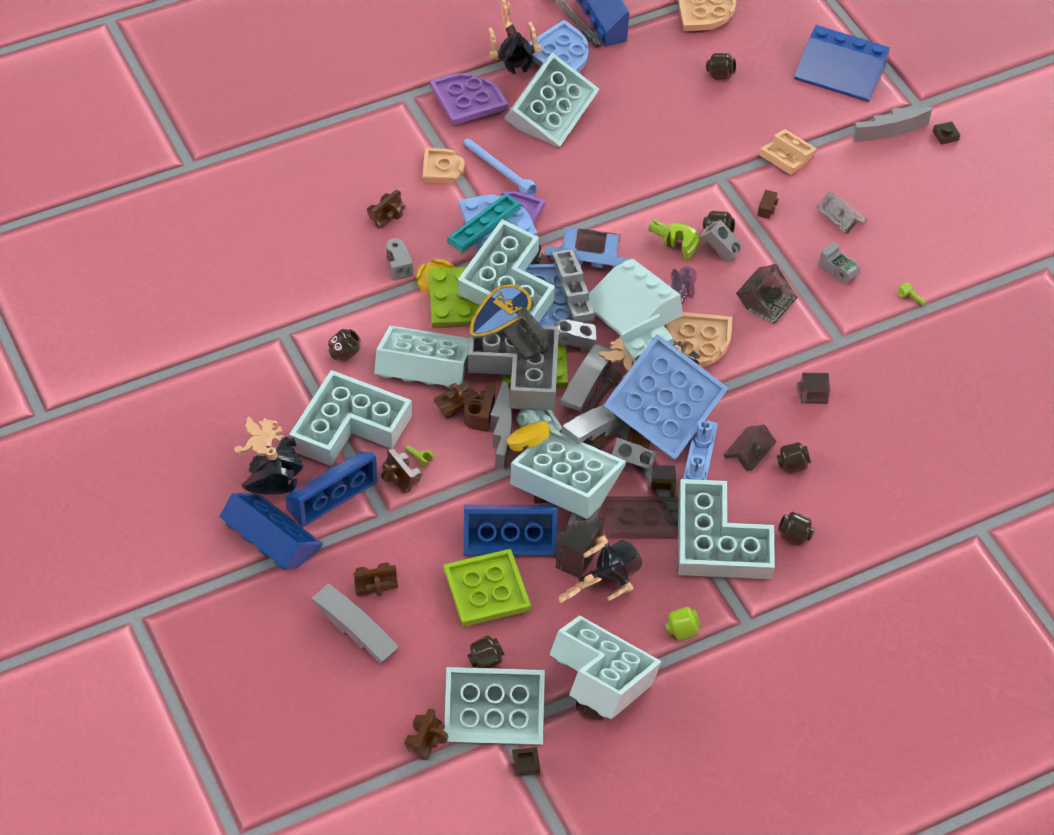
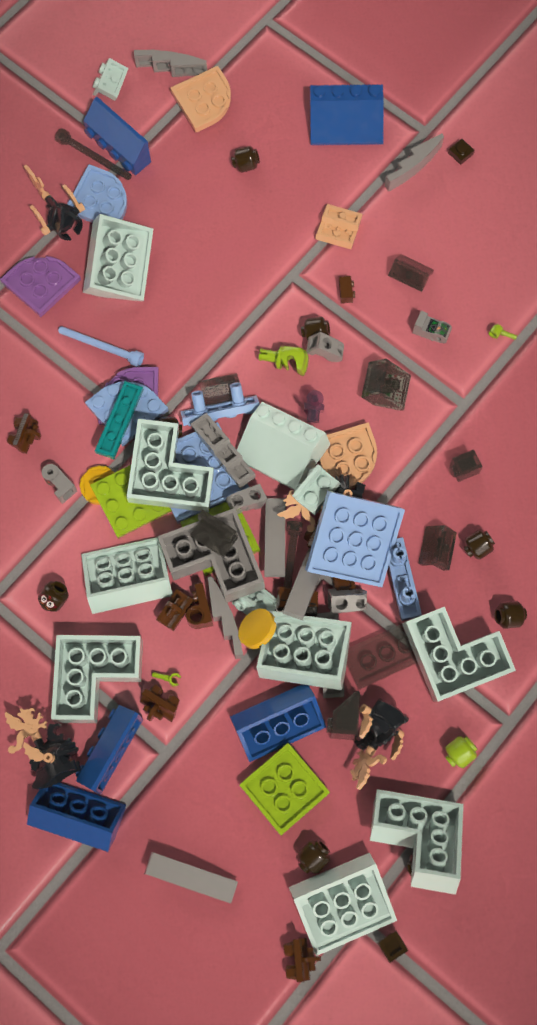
camera: 20 degrees left, 20 degrees up
reddish brown hips [353,562,398,597] -> none
light nougat tile [422,148,464,184] -> none
shield [470,284,532,338] -> none
dark brown panel [651,465,676,498] -> none

